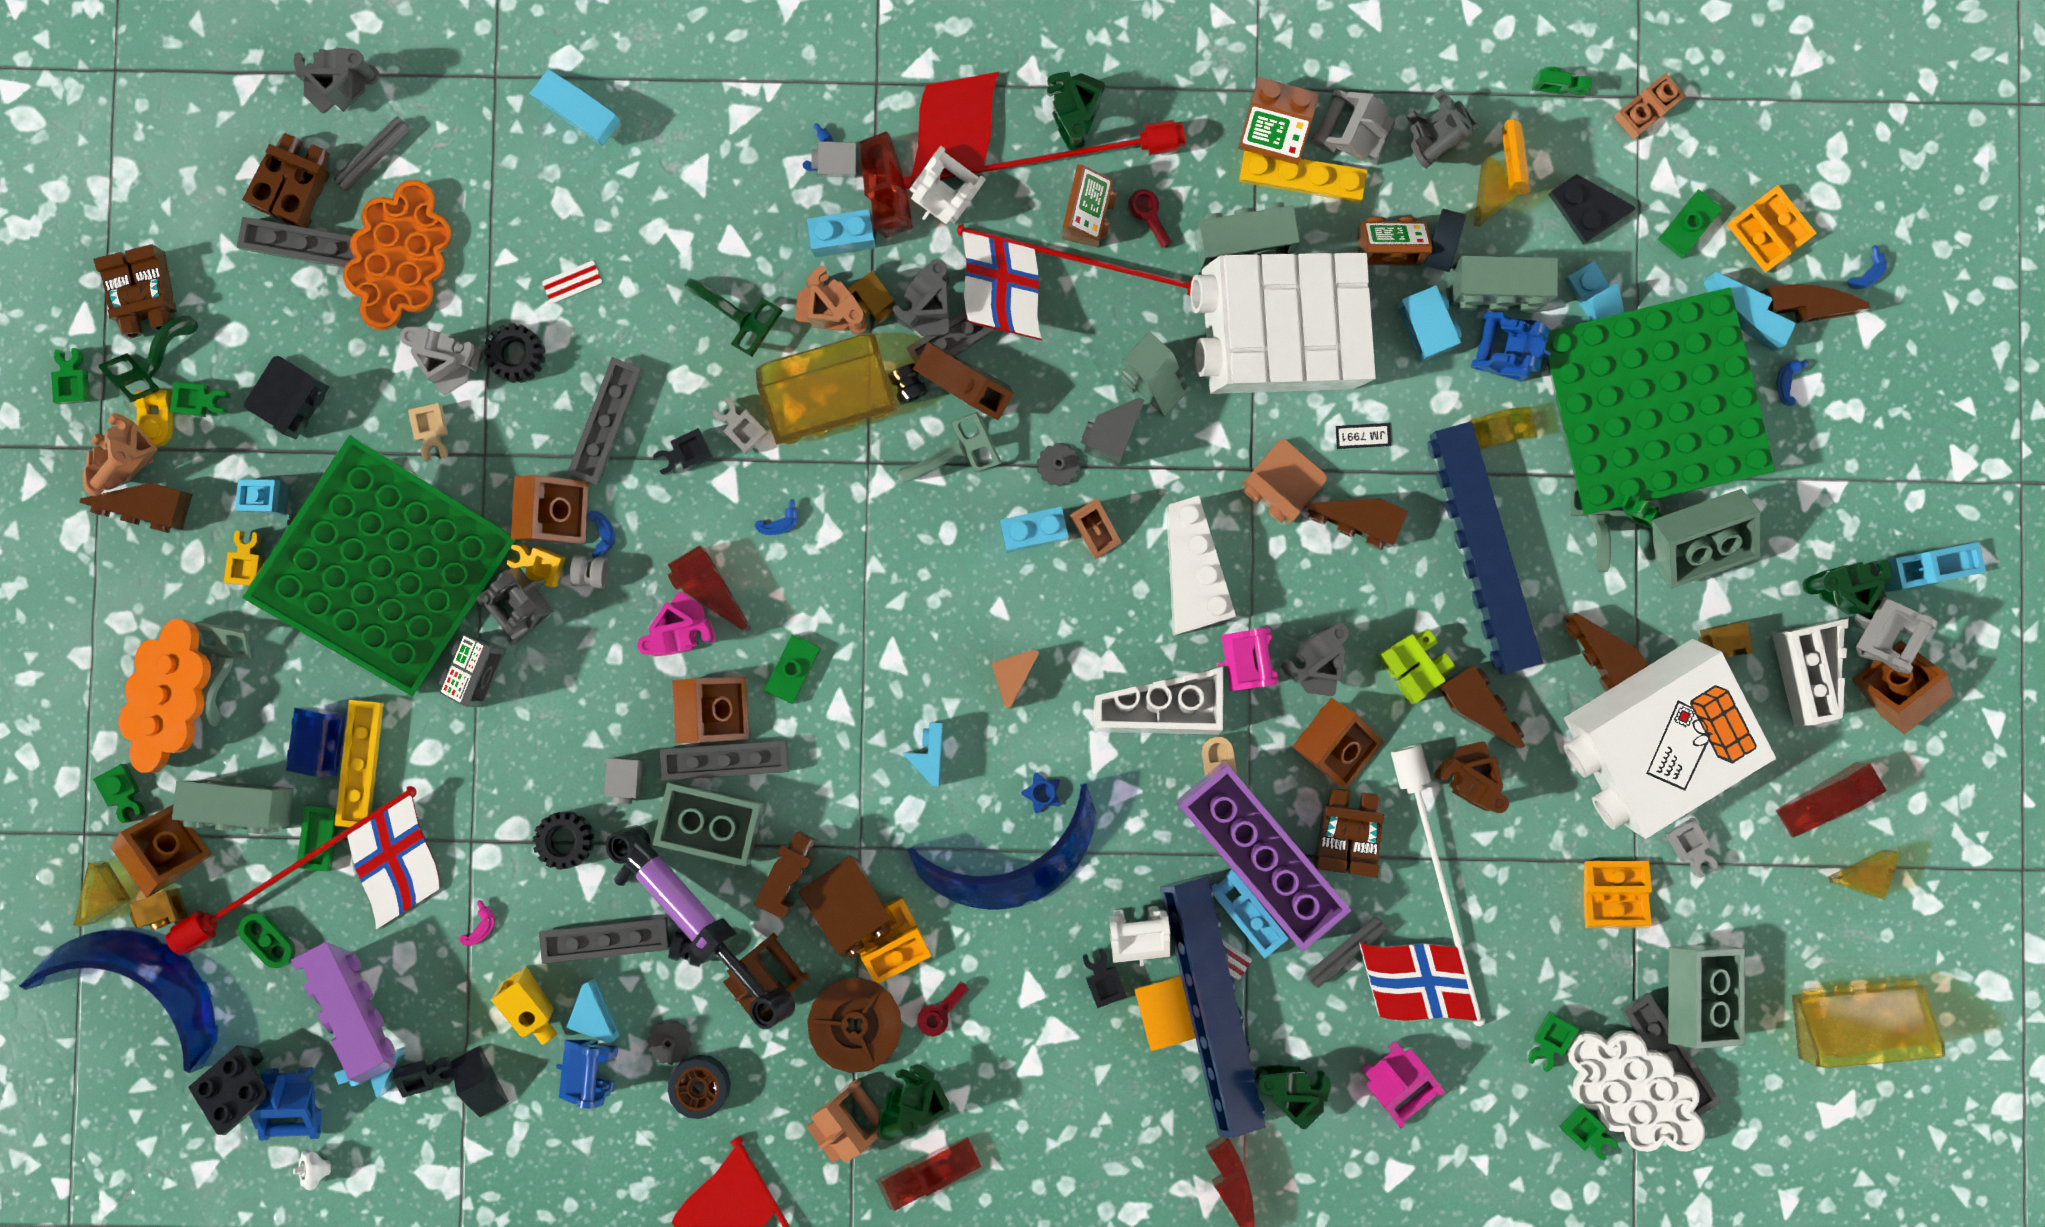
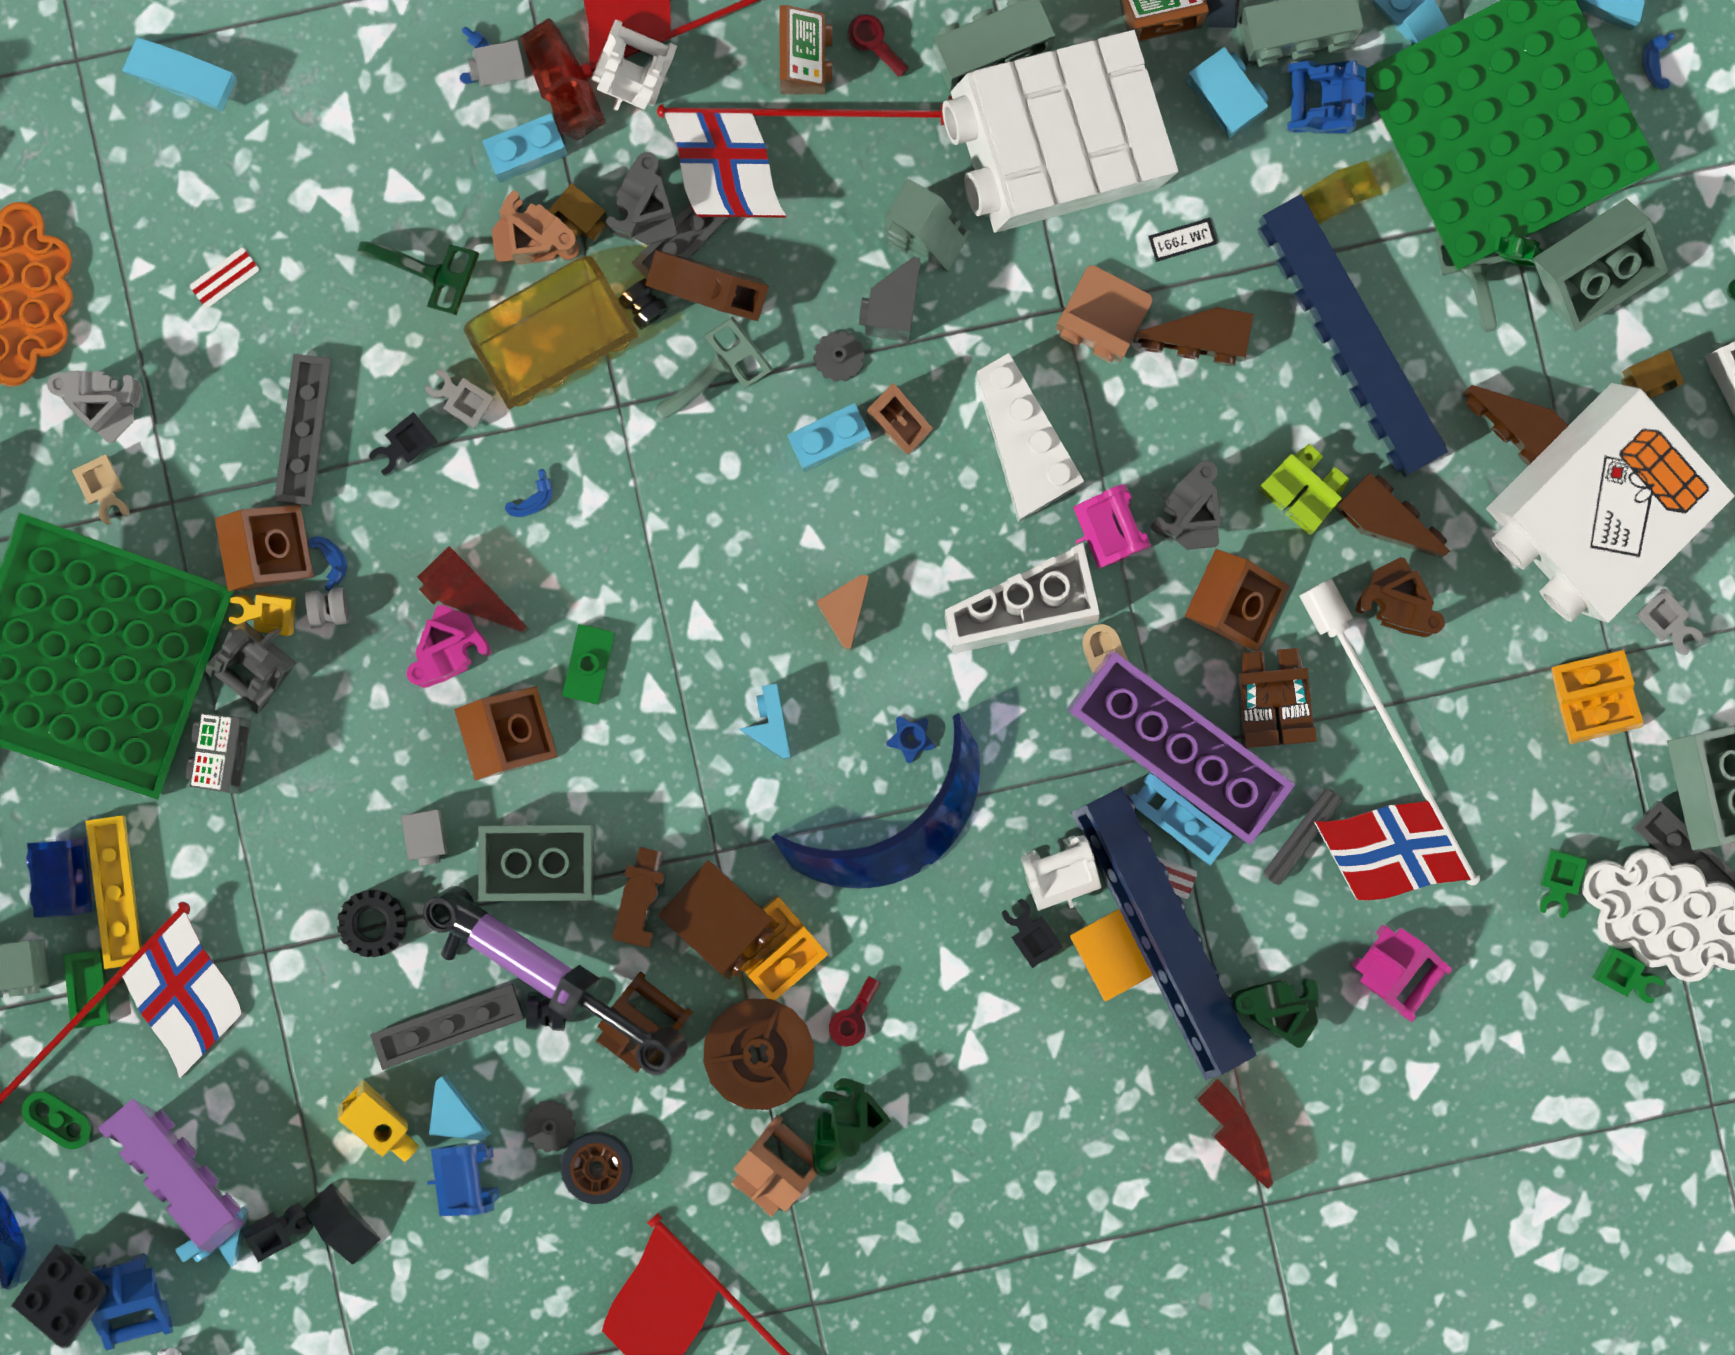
camera: 20 degrees left, 0 degrees up
dark pink piece [459,900,495,946] -> none
black tyre [484,323,545,383] -> none
dark grey plate [660,741,789,781] -> none
clear red slope [876,1137,982,1211] -> none

